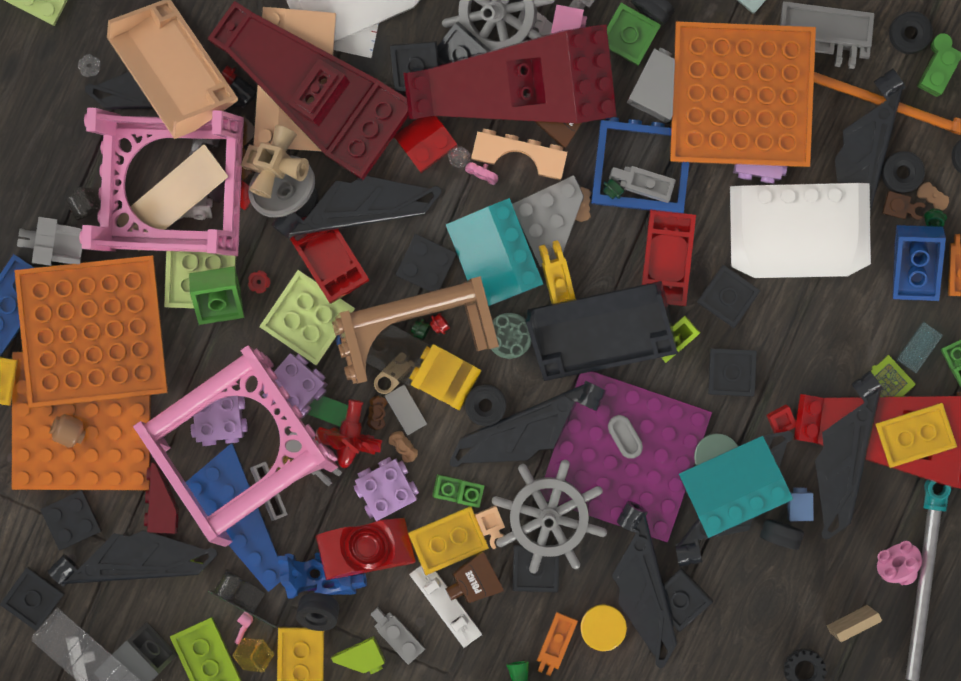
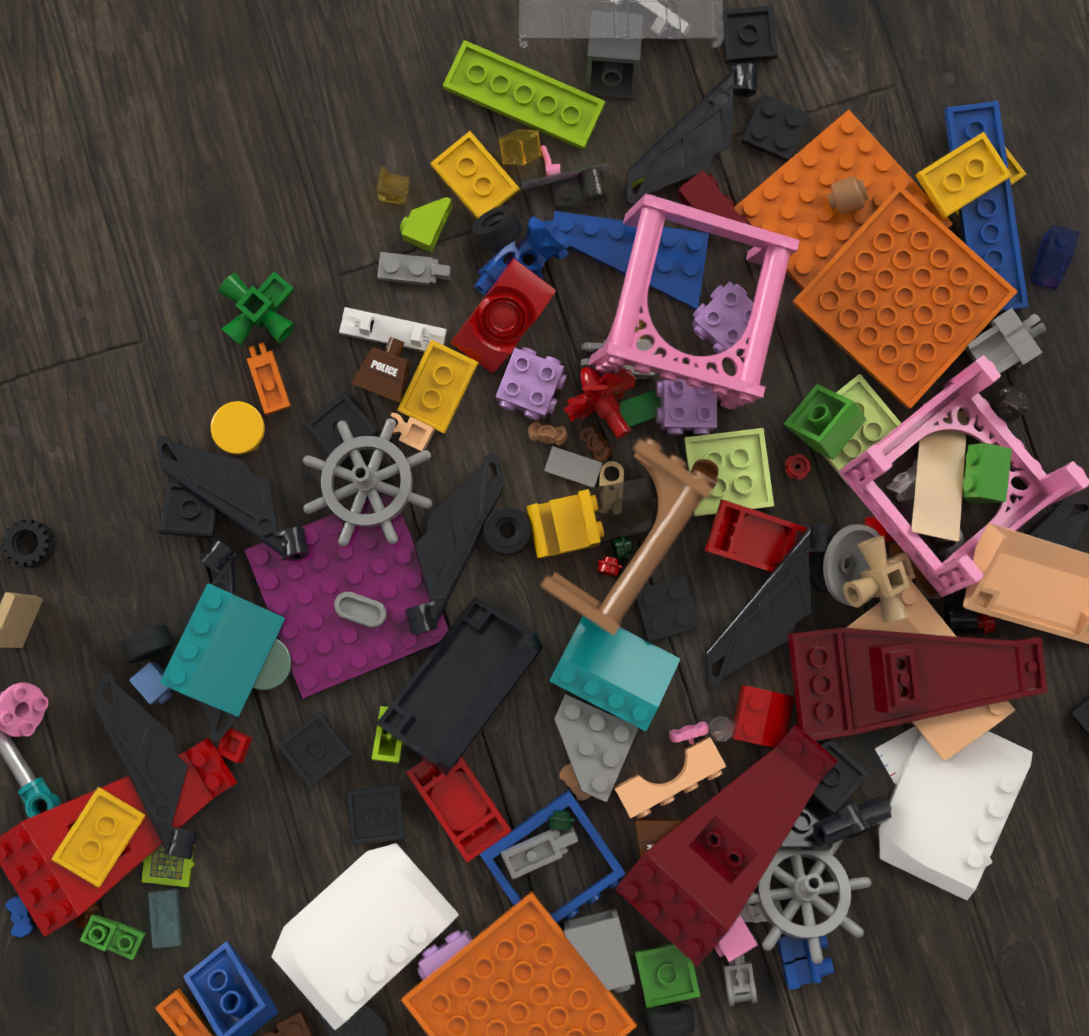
camera: 140 degrees right, 5 degrees down
light grey piece [250,462,288,521] -> none
bright green slope [432,474,484,508] -> none
sand green tile [491,313,532,359] -> none
yellow hinge [539,240,576,304] -> none
none -> reddish brown plate [690,459,719,488]
none -> black piece [812,796,892,847]
none -> bright green slope [962,443,1012,504]

